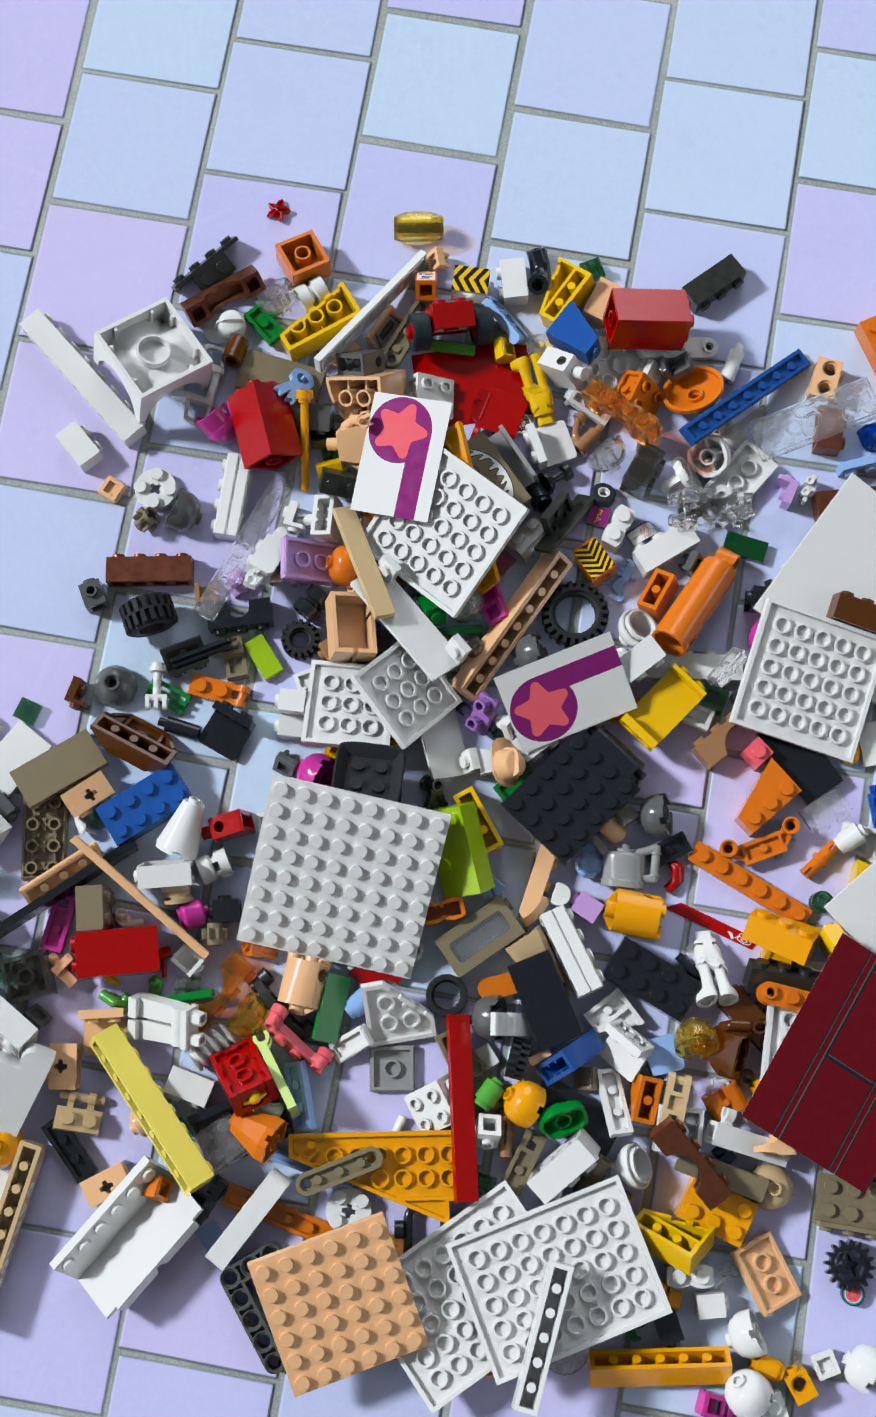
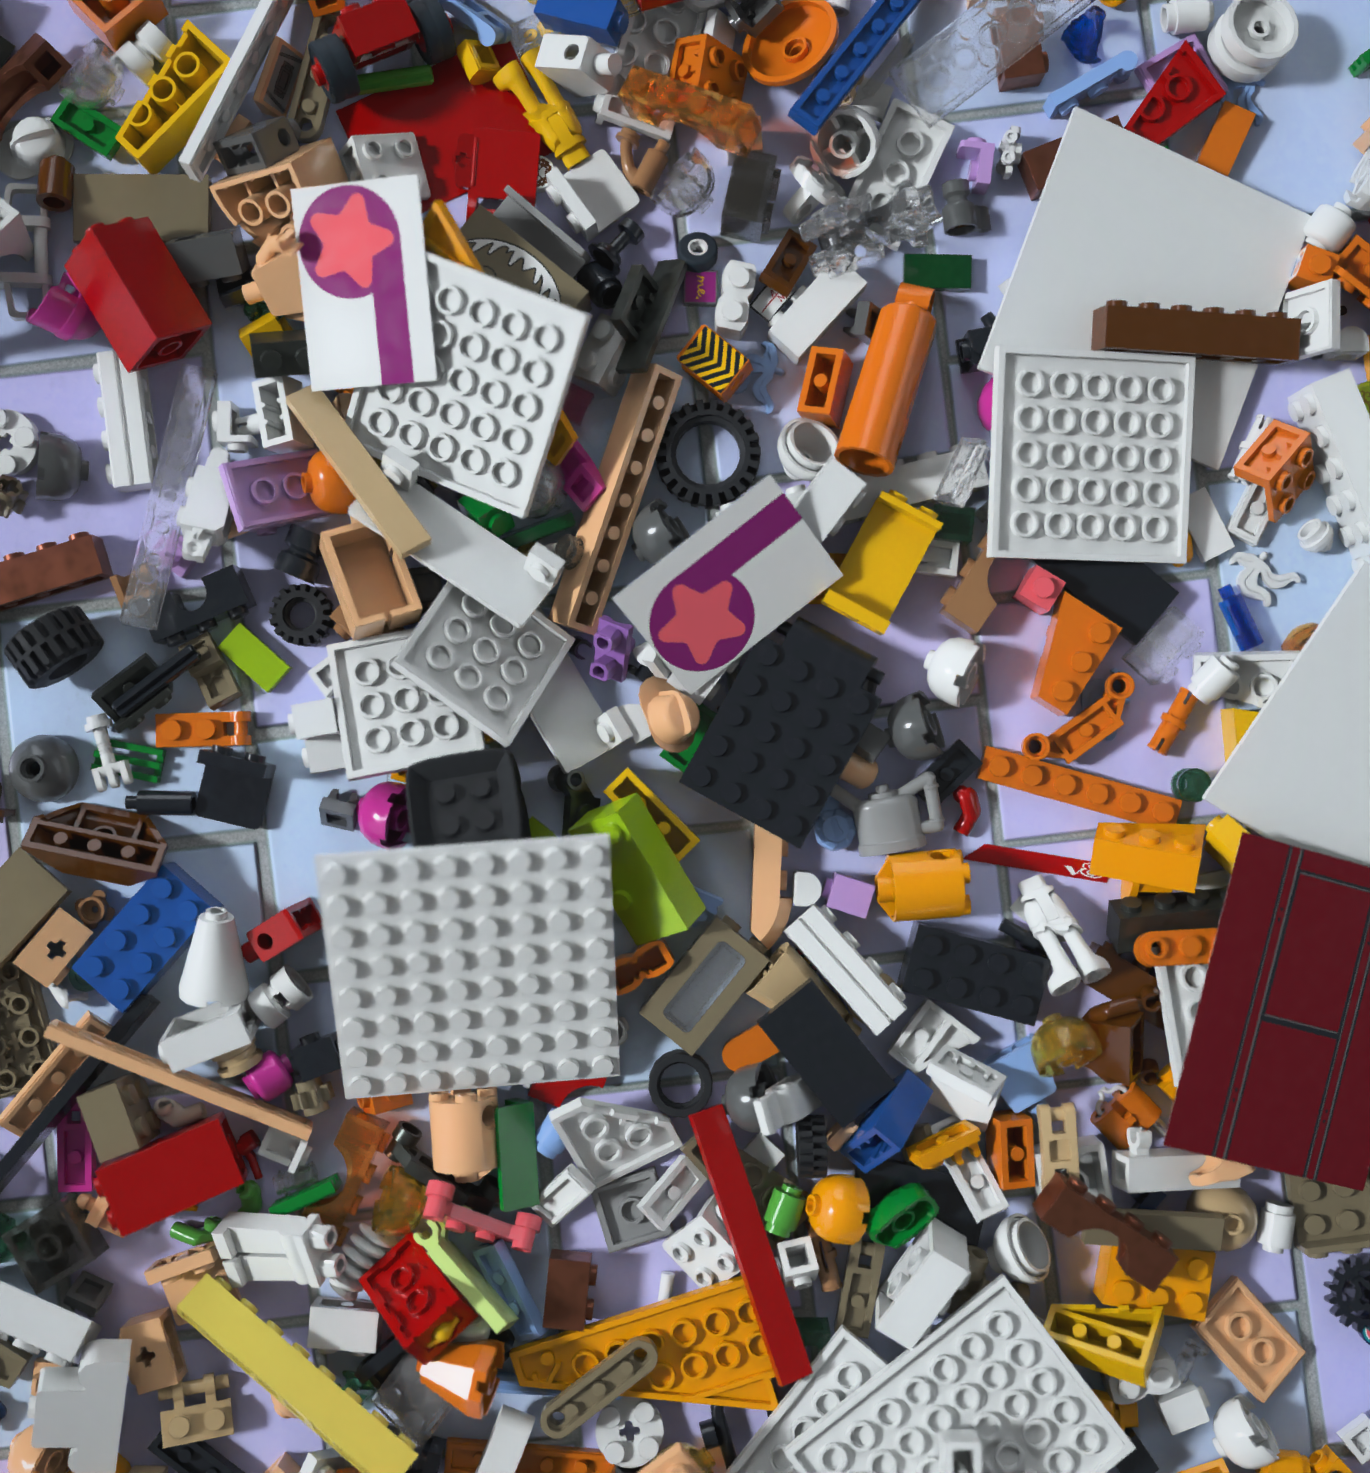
camera: 20 degrees left, 10 degrees up
light blue piece [274,368,314,406] -> none
light orange piece [296,390,313,492] -> none
none -> medium nougat plate [75,890,115,929]
none -> copper brick [542,1249,598,1332]
none -> white plate [637,1154,708,1231]
none -> reddish brown plate [758,228,818,298]
none -> light orange plate [905,1119,981,1170]
none -> white cylinder [924,638,986,707]
none -> dark grey piece [942,178,991,236]
none -> white brick [1256,1200,1296,1254]

